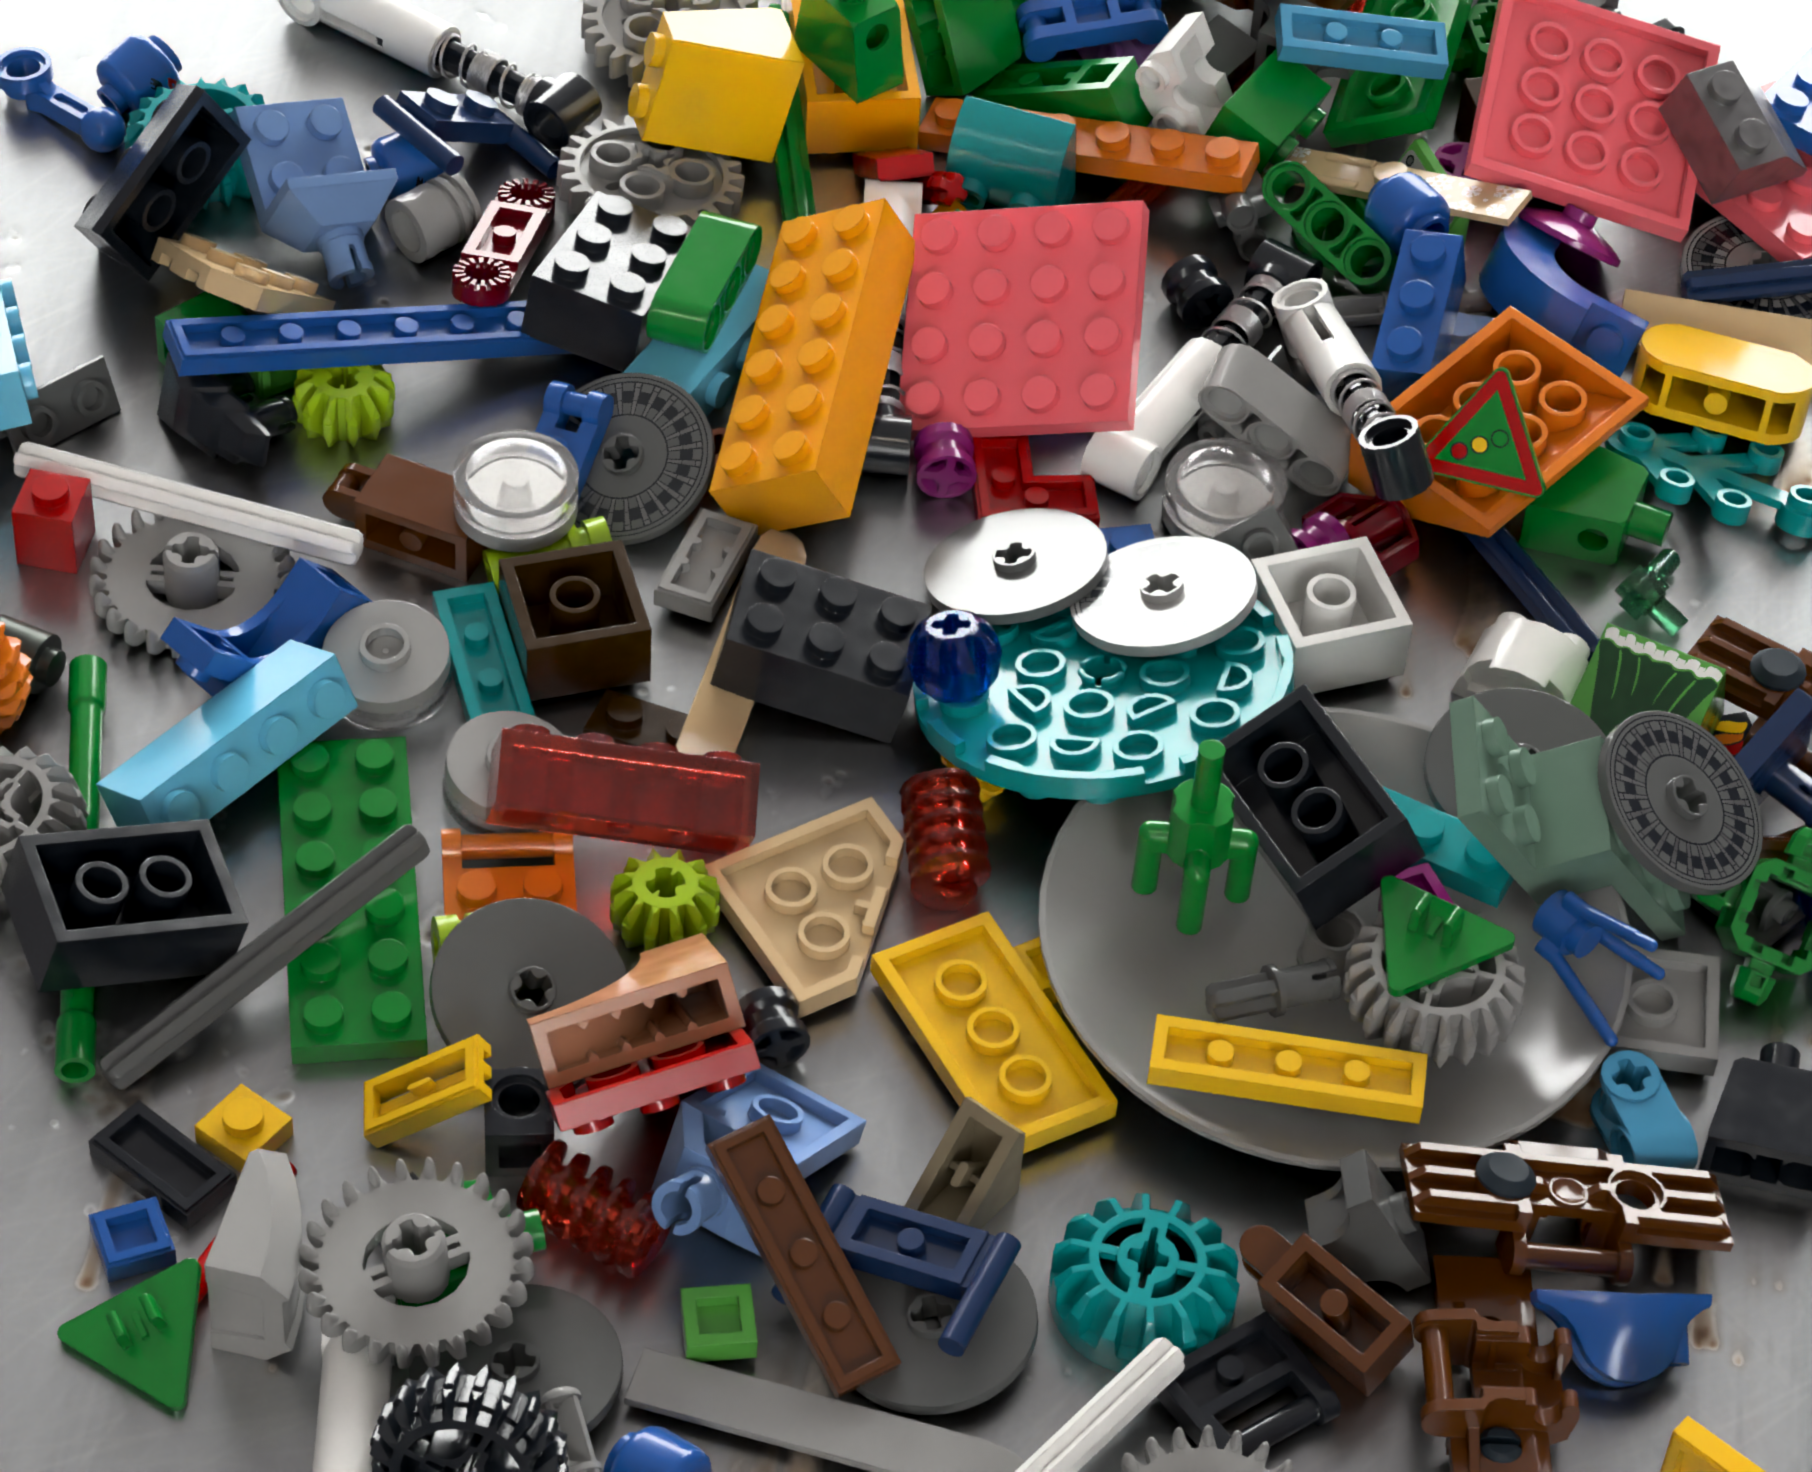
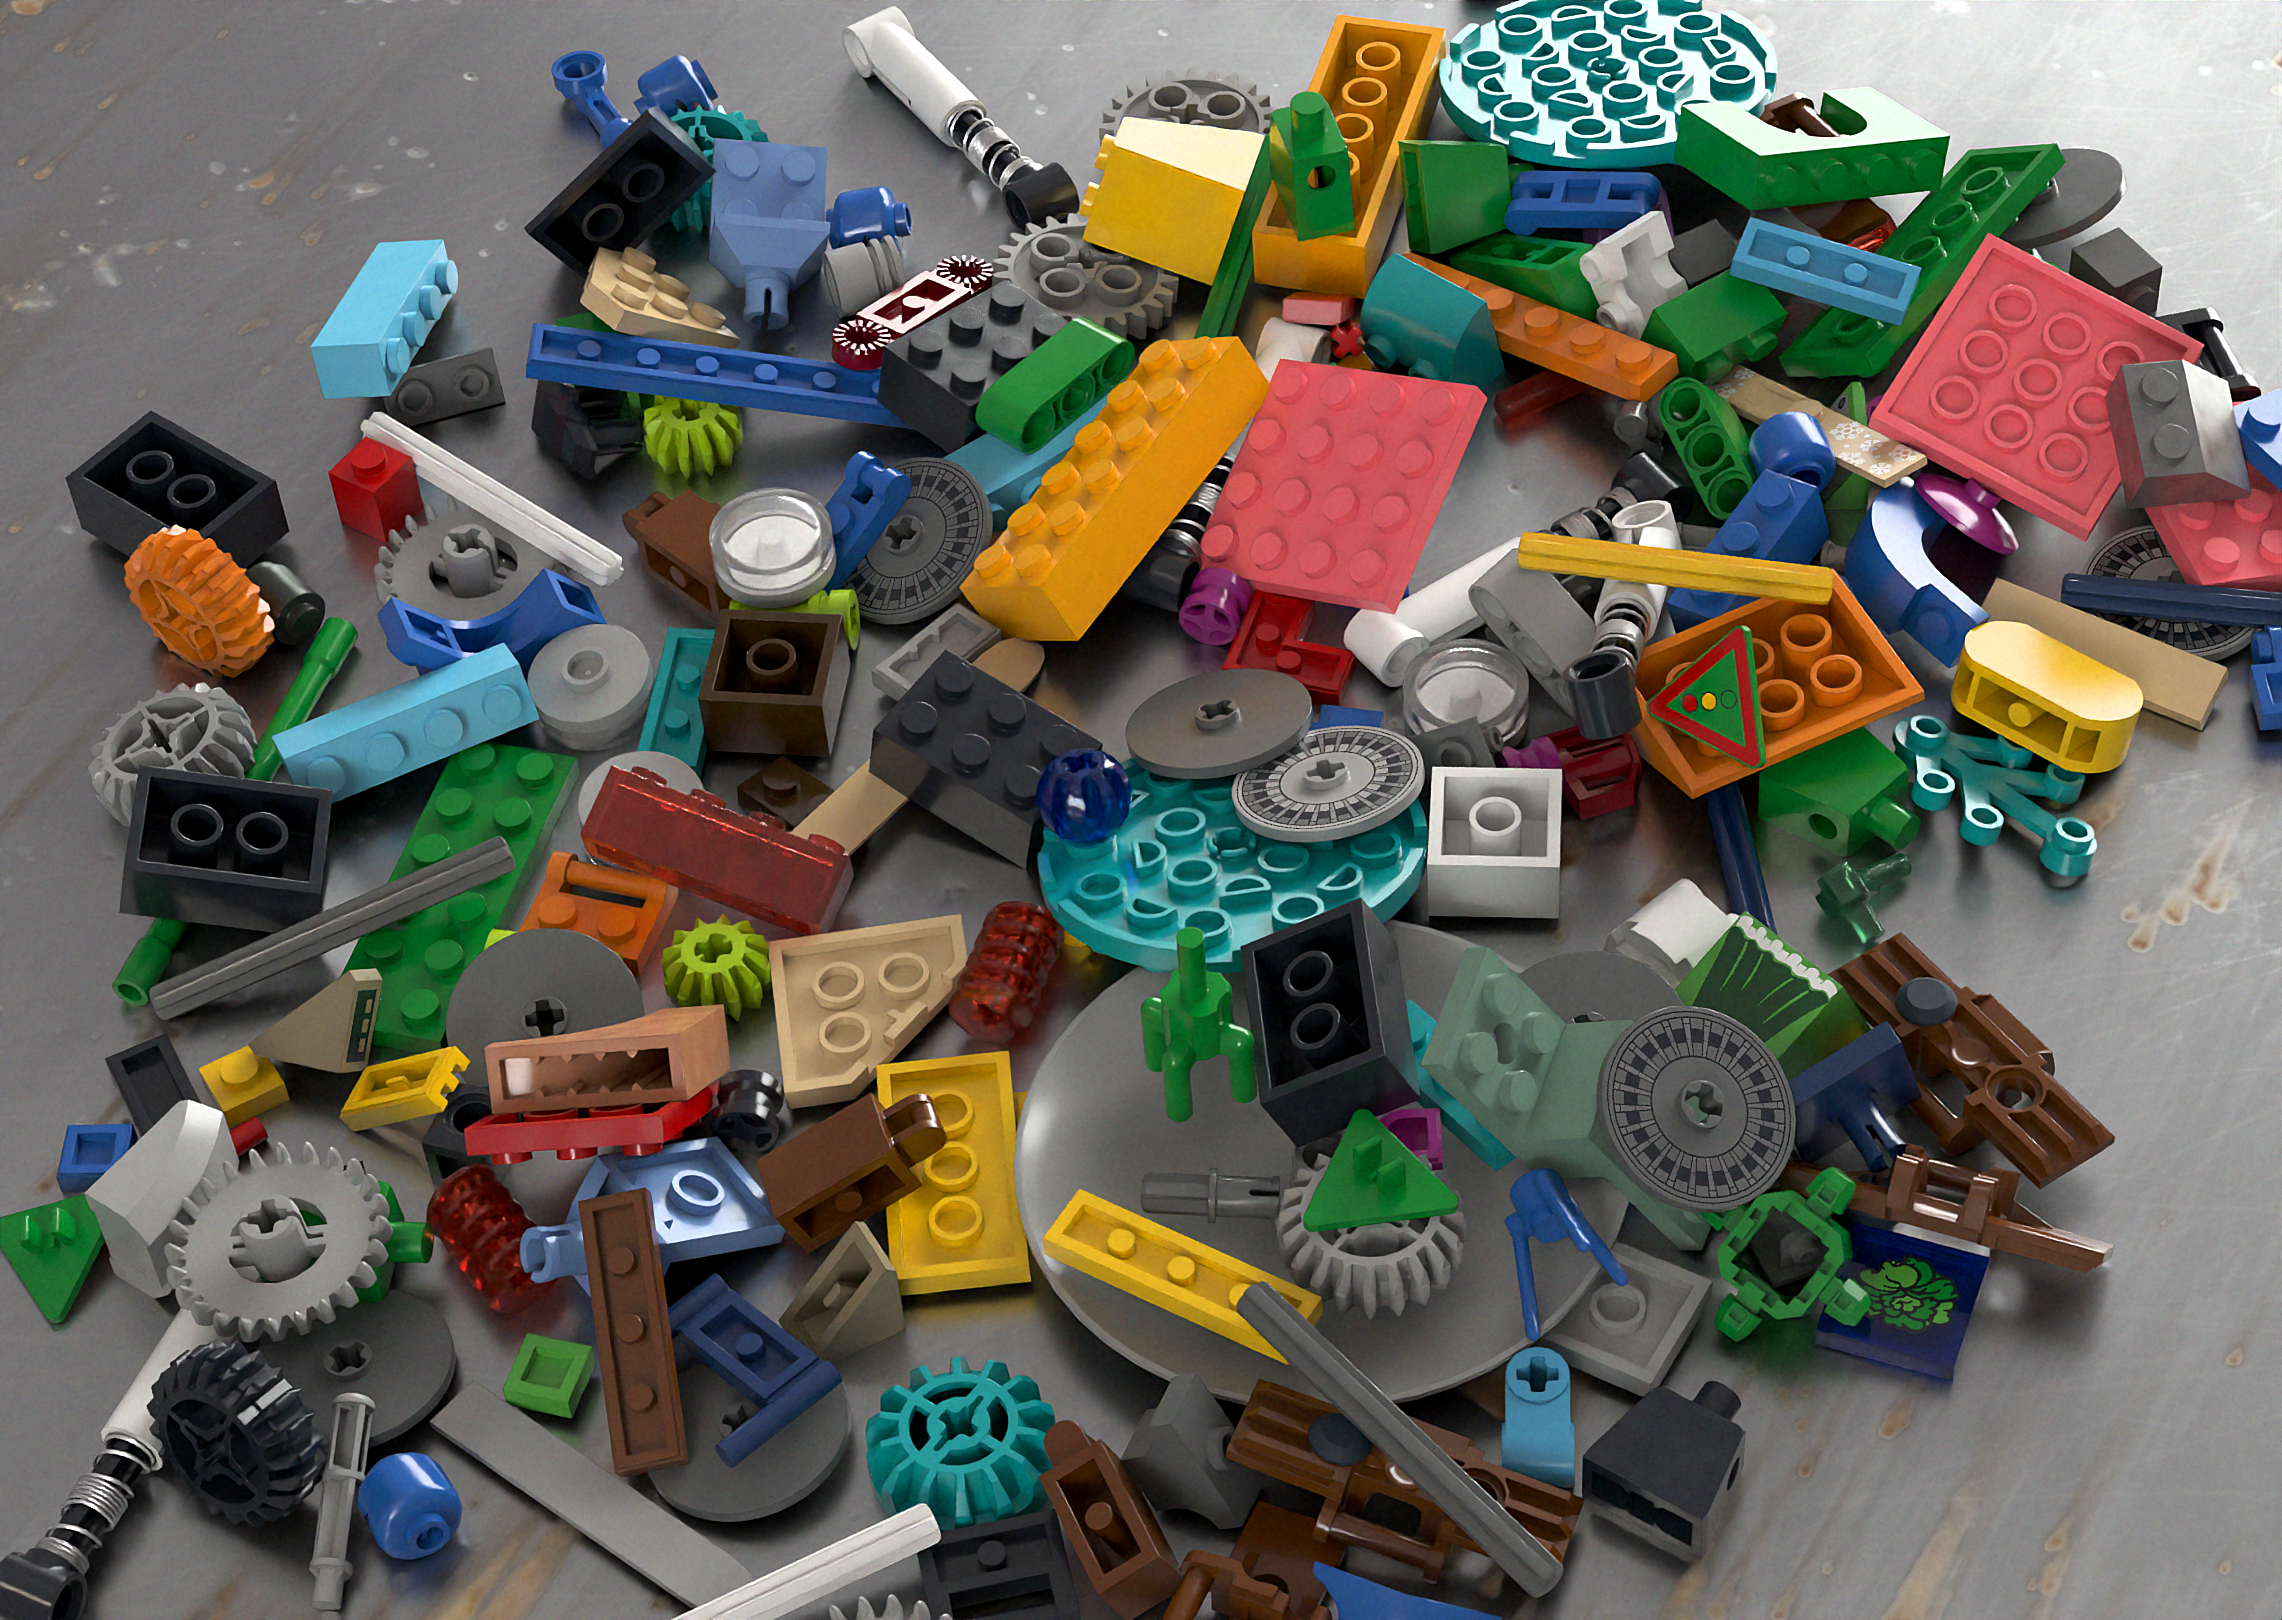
camera: 30 degrees right, 0 degrees up
dark blue plate [373,88,560,180] -> none
black wheel [1161,254,1234,329] -> none
none -> dark tan slope [248,968,383,1073]
none -> reddish brown brick [756,1093,947,1253]
none -> dark grey axle [1236,1281,1564,1598]
none -> yellow axle [1517,531,1834,605]

